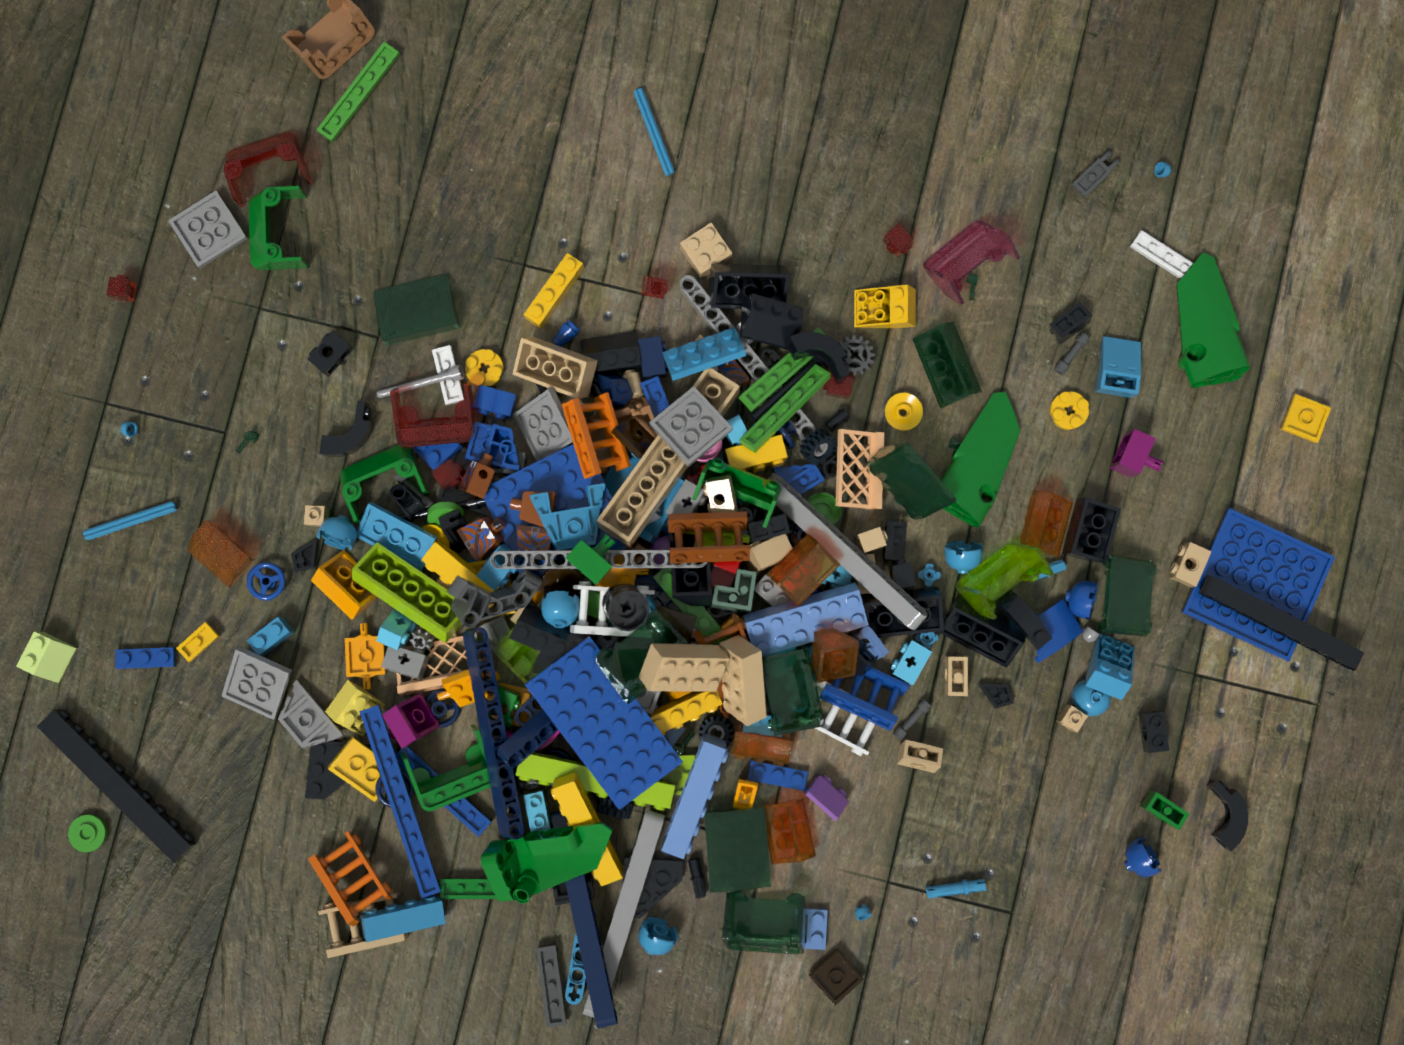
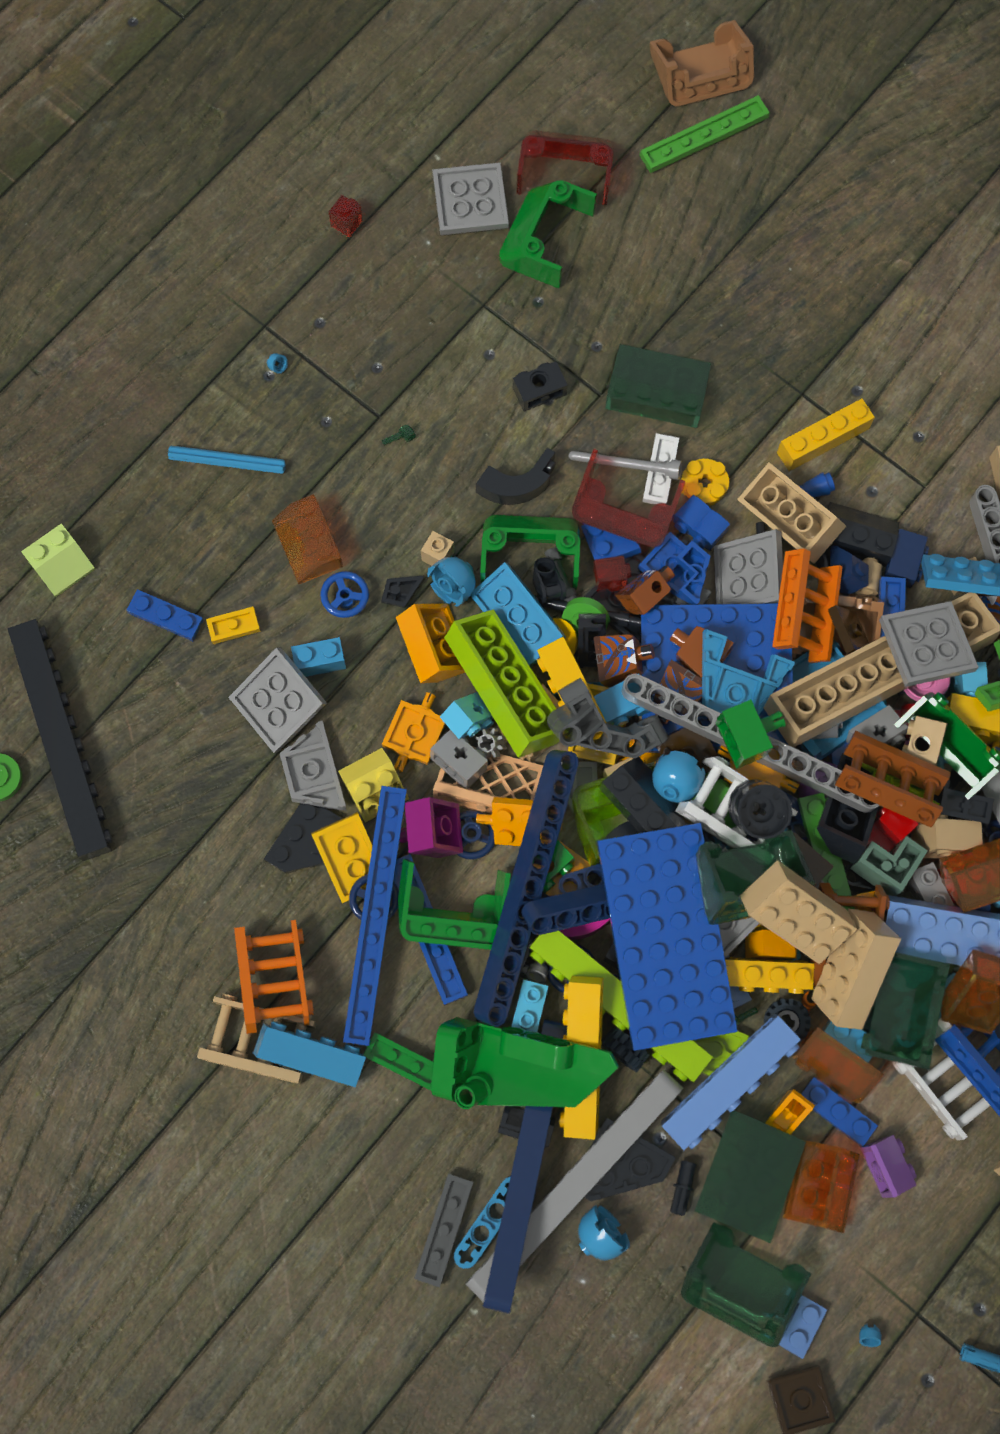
camera: 25 degrees right, 10 degrees down
clear red brick [641,275,668,299] -> none

